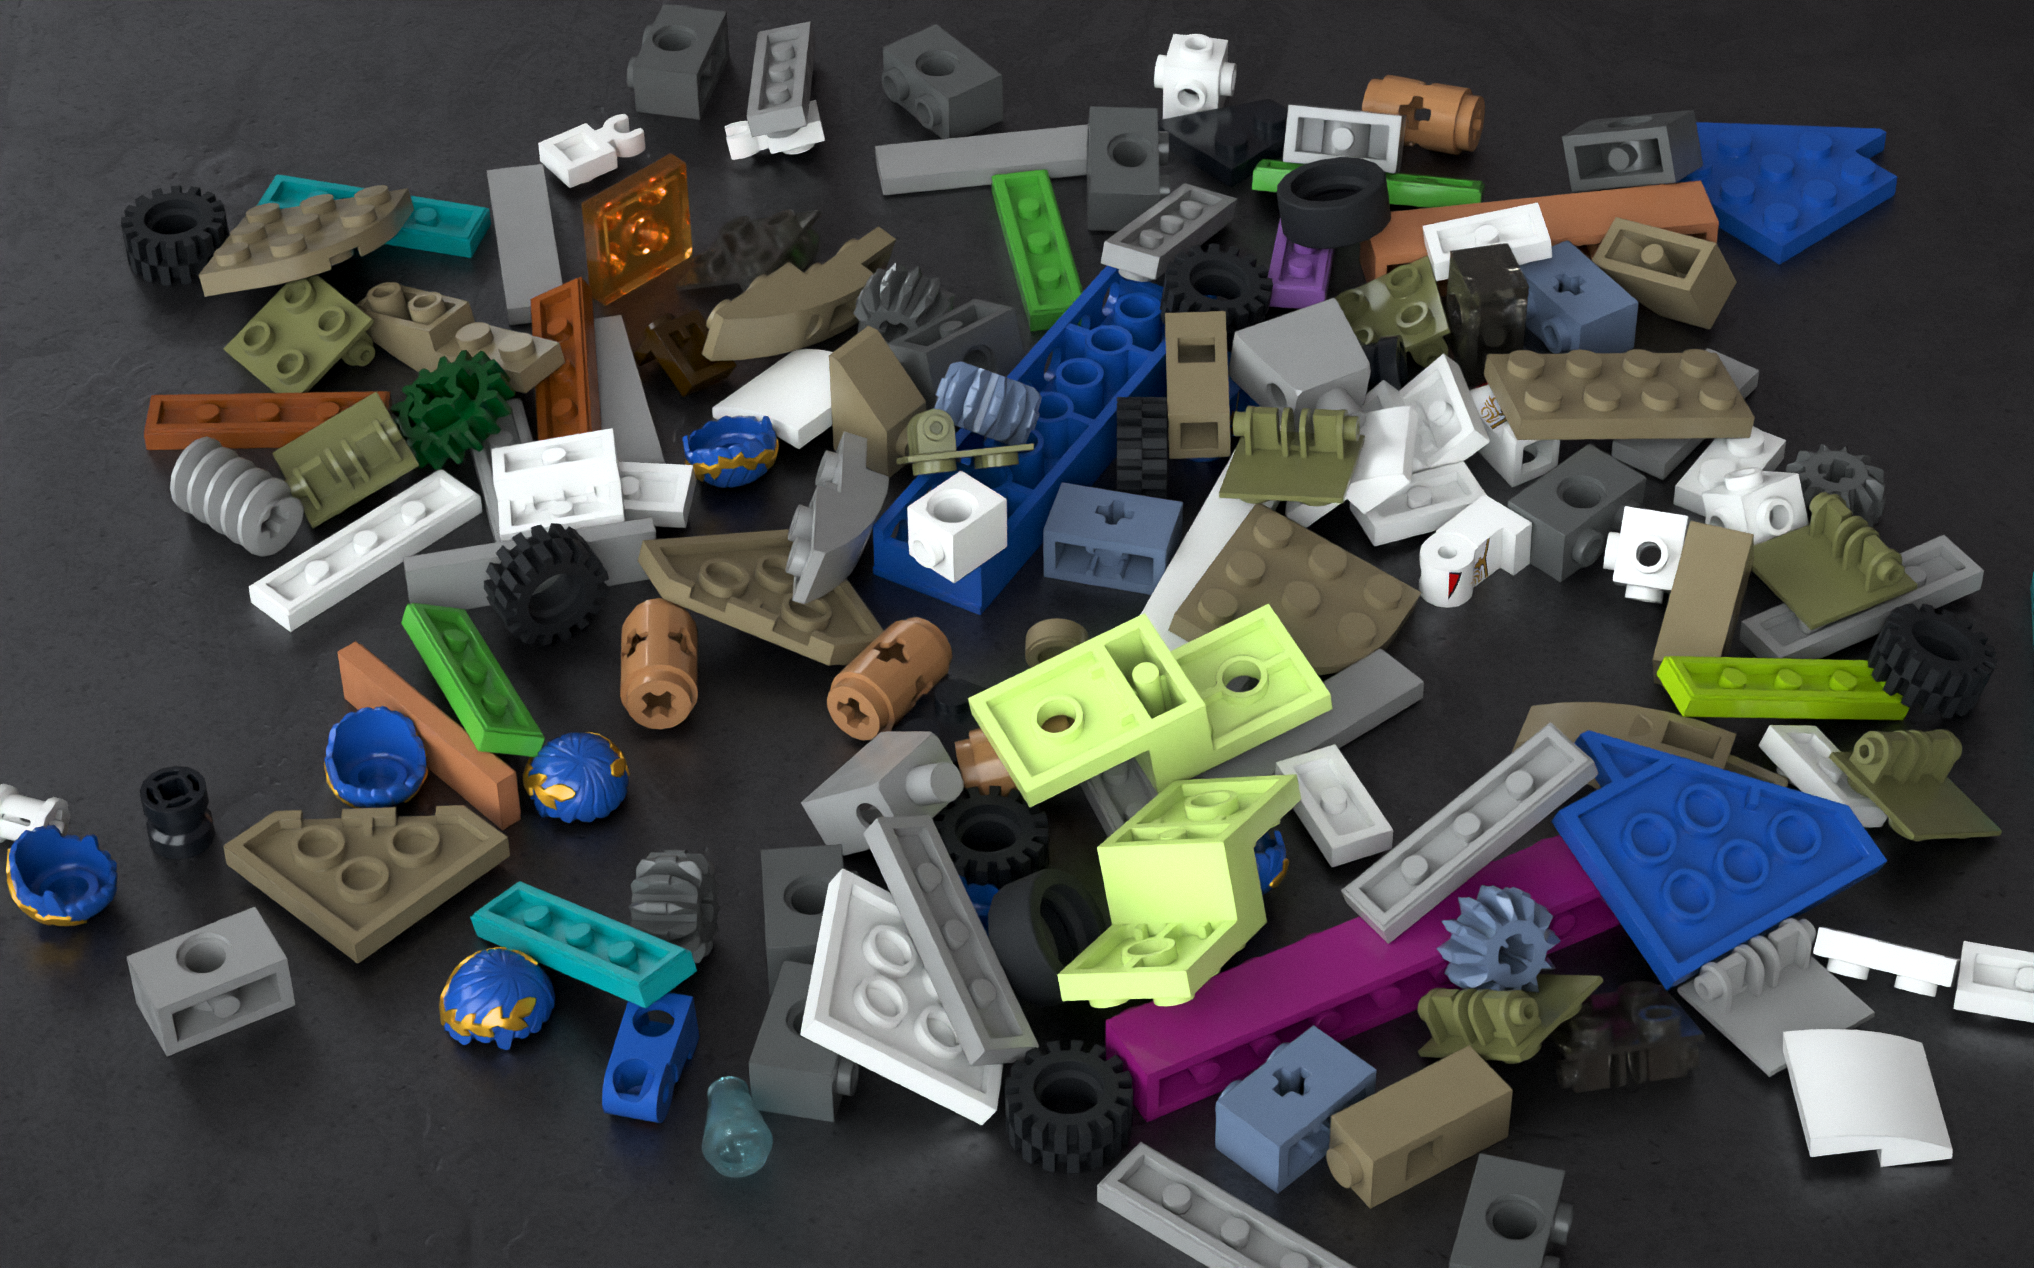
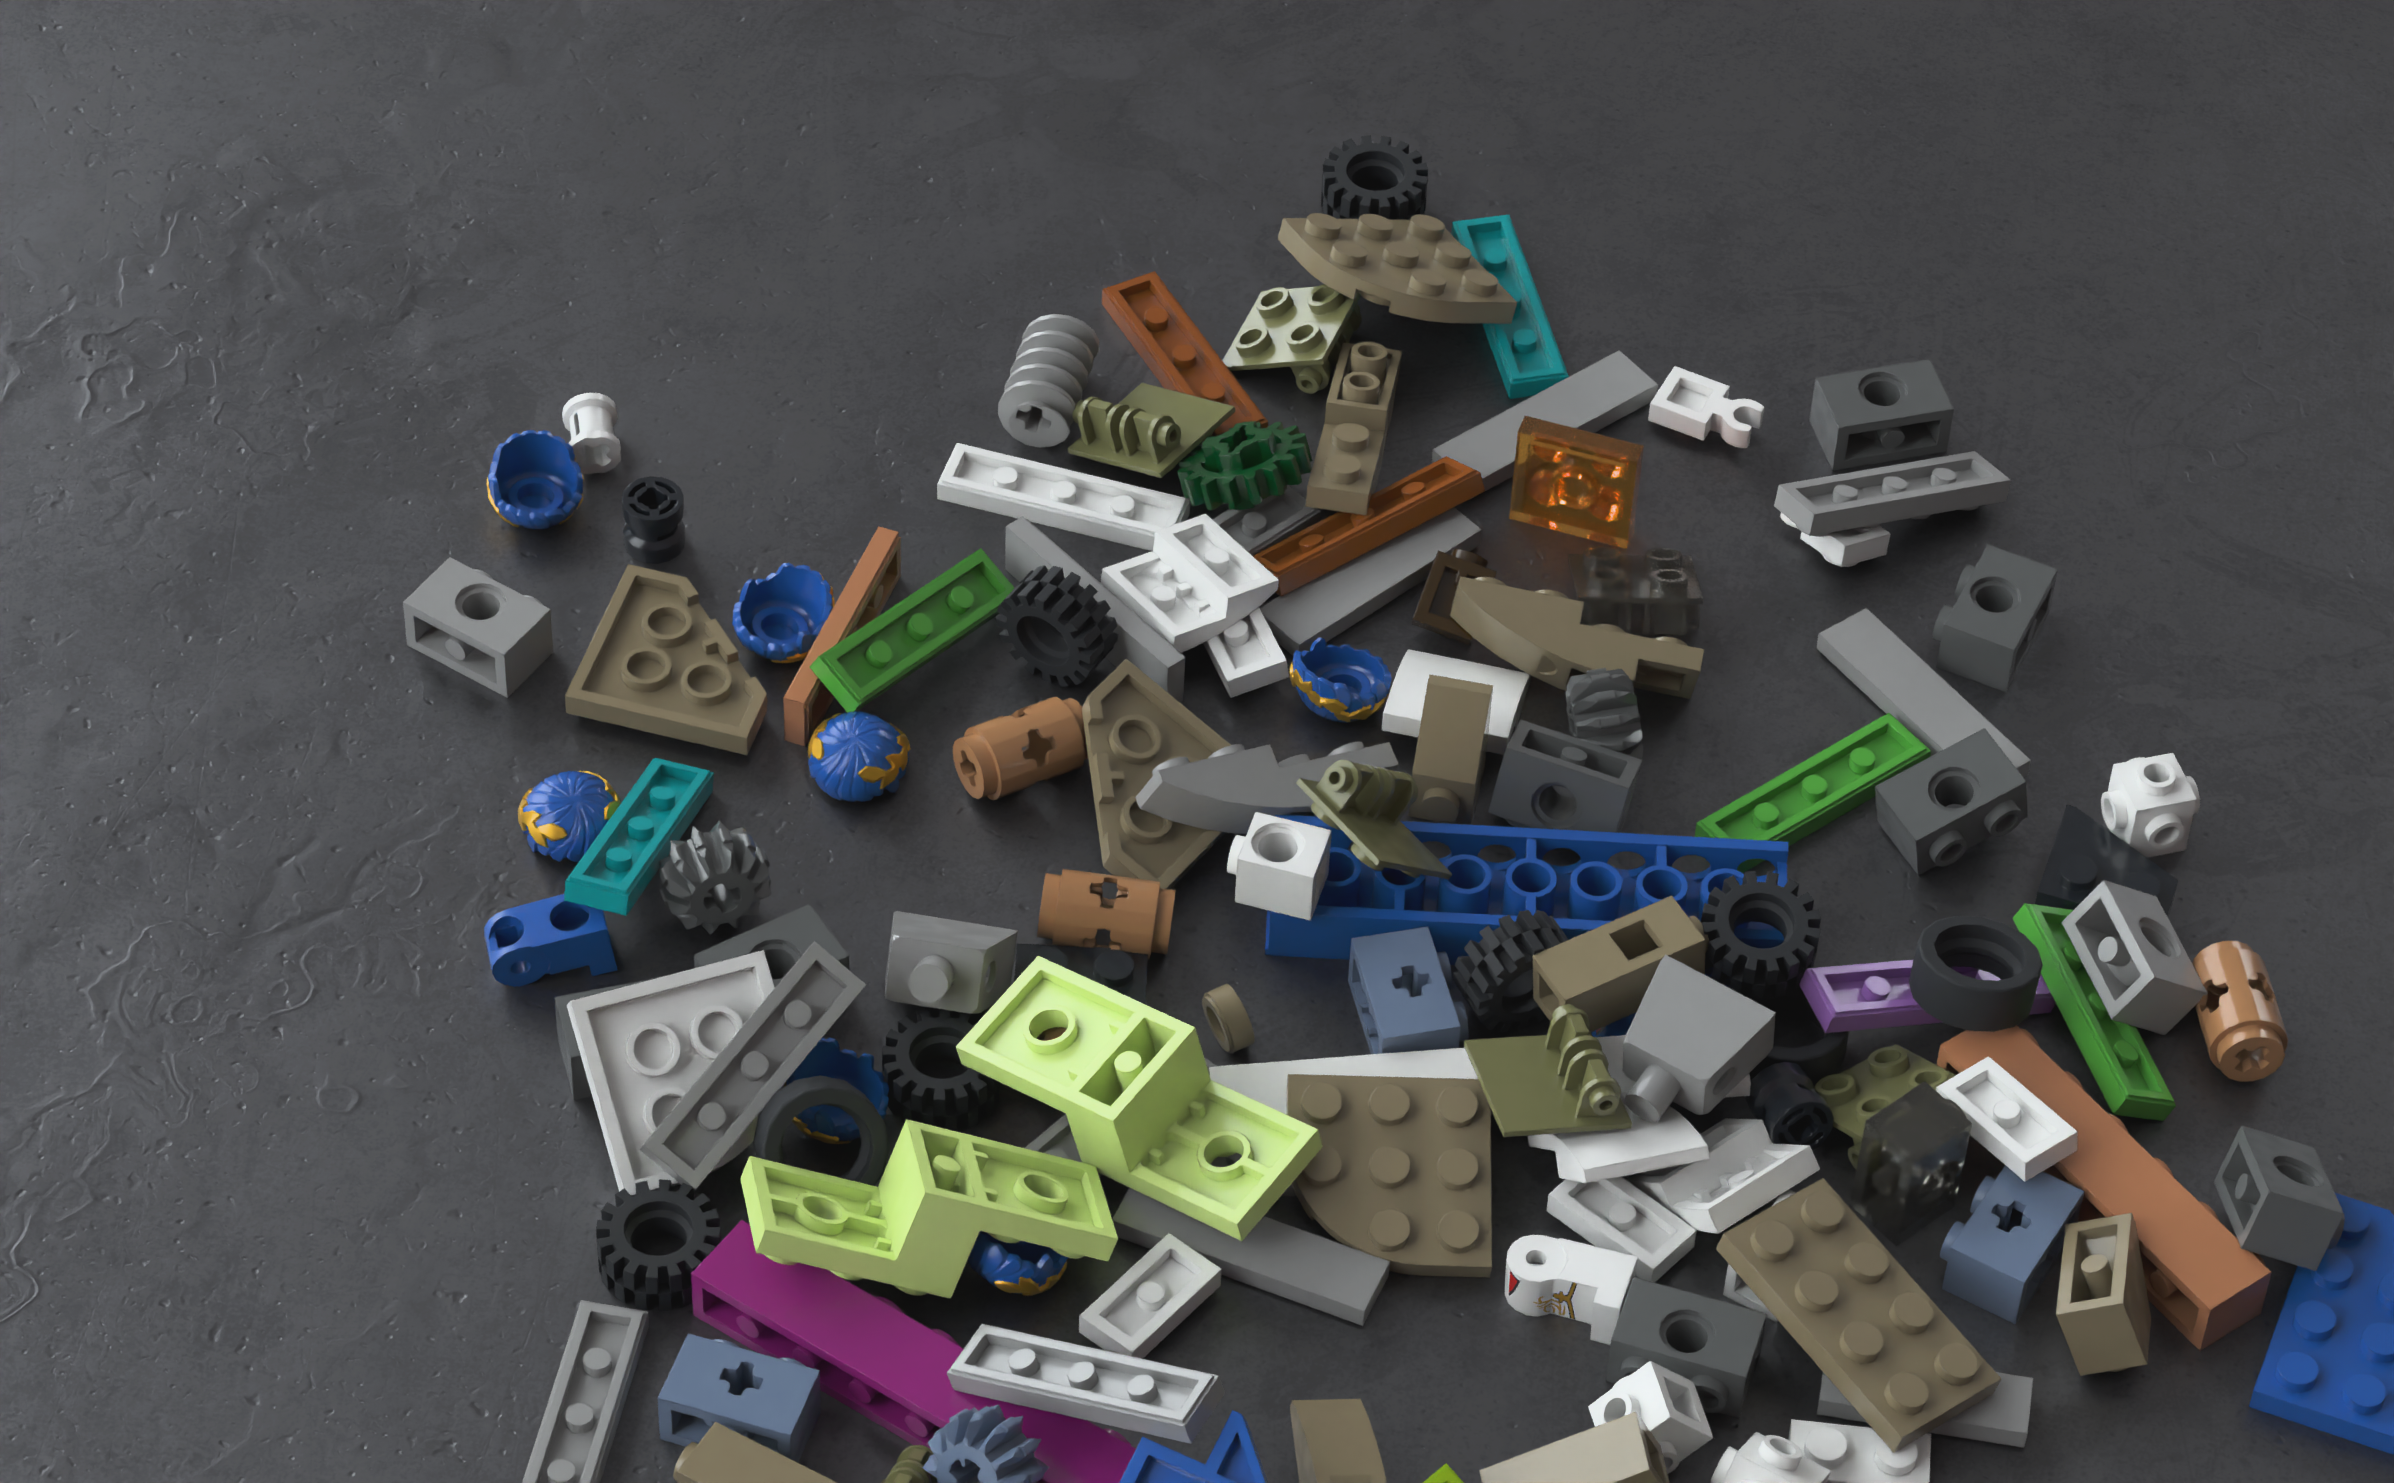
camera: 60 degrees right, 5 degrees up
clear light blue cone [702,1076,773,1178] -> none
sand blue gear [934,361,1042,446] -> none
light grey plate [1100,183,1237,282] -> none

